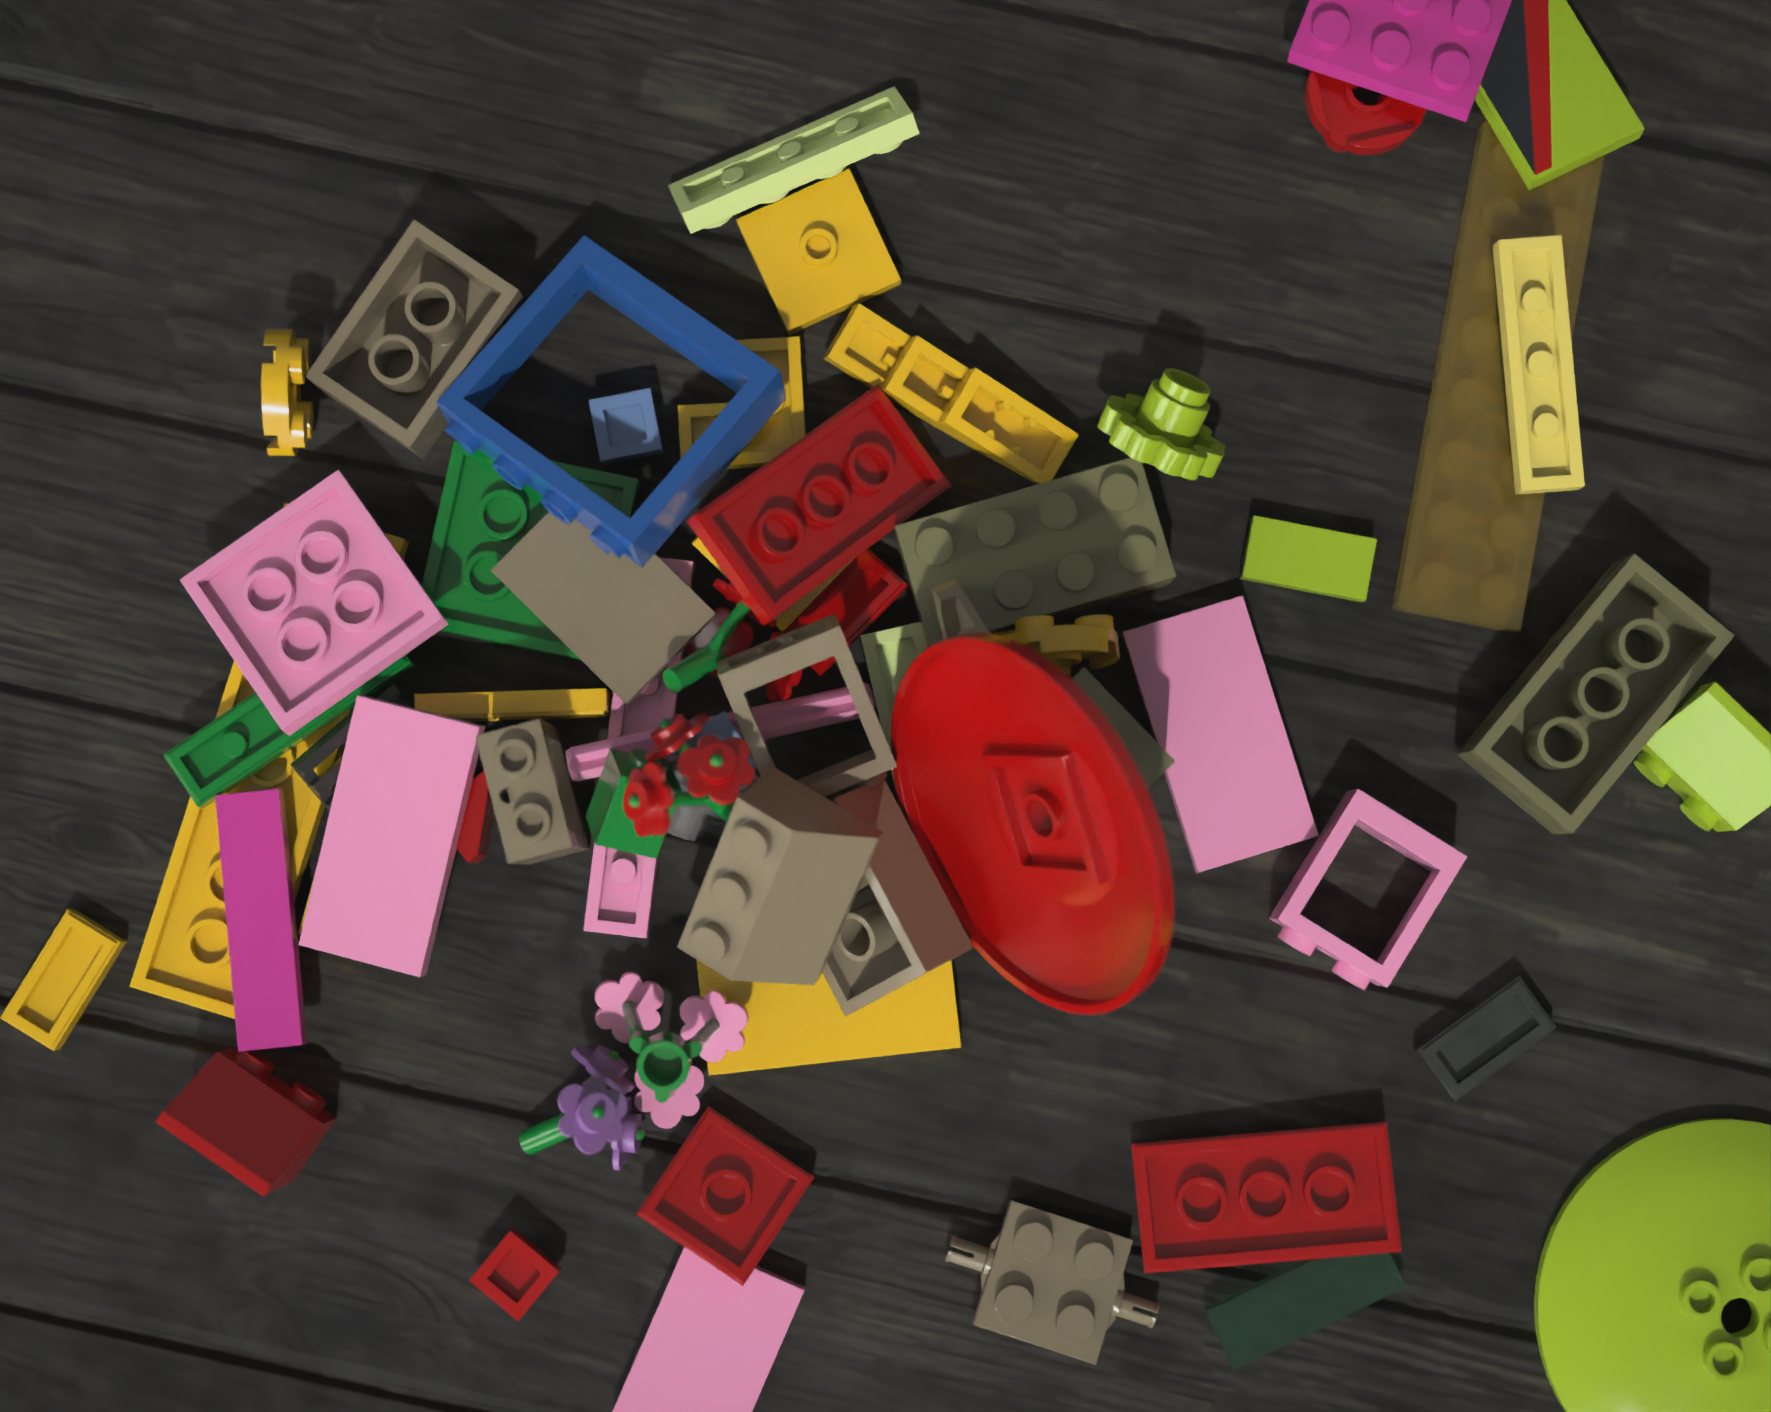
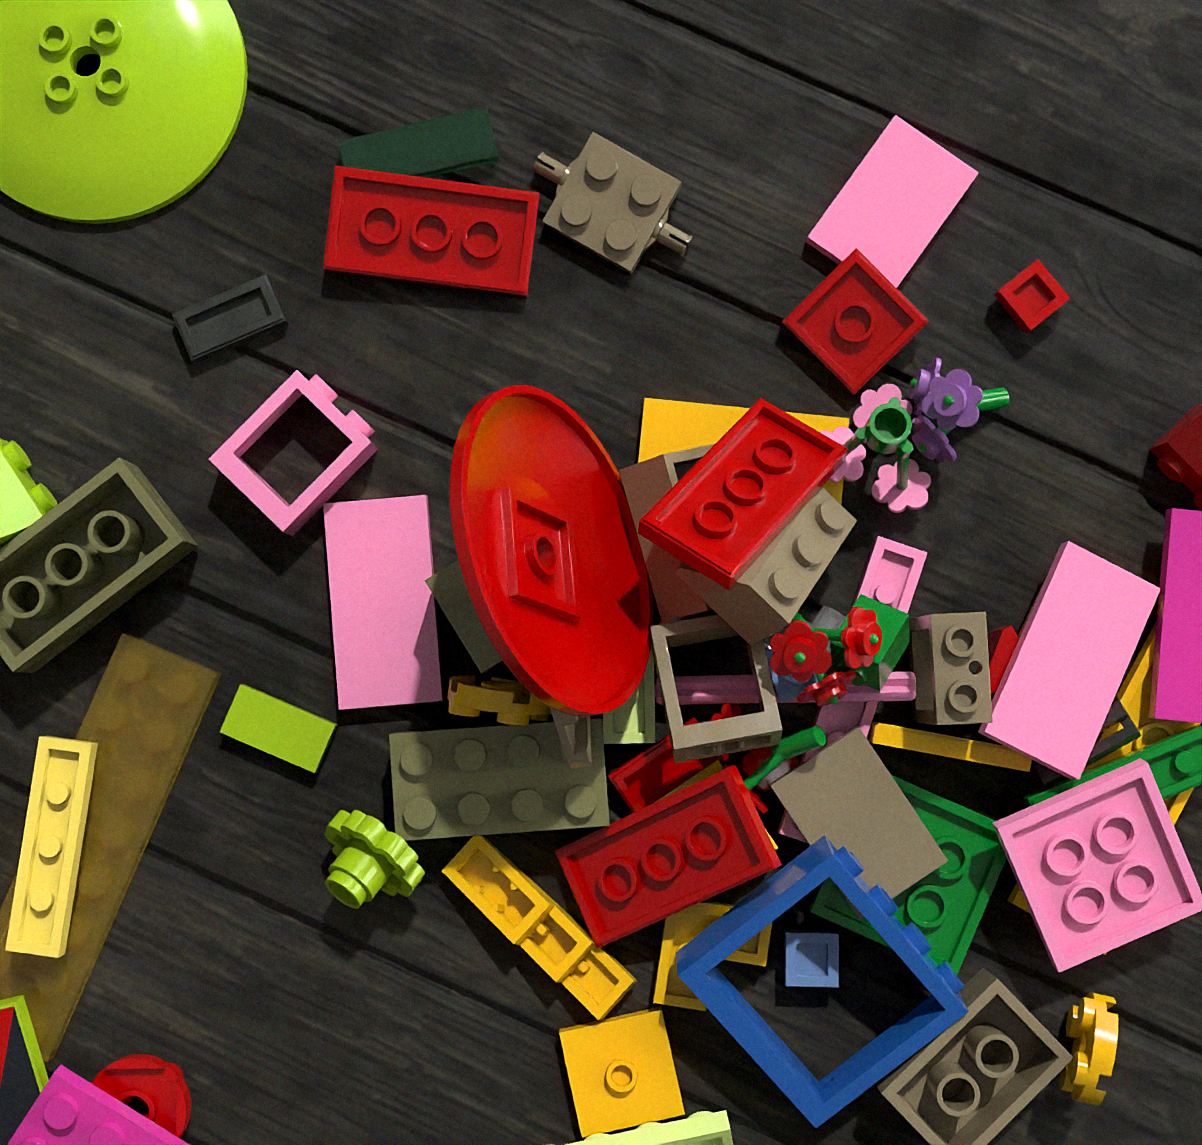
camera: 165 degrees left, 0 degrees up
none -> red tile [637,398,849,590]

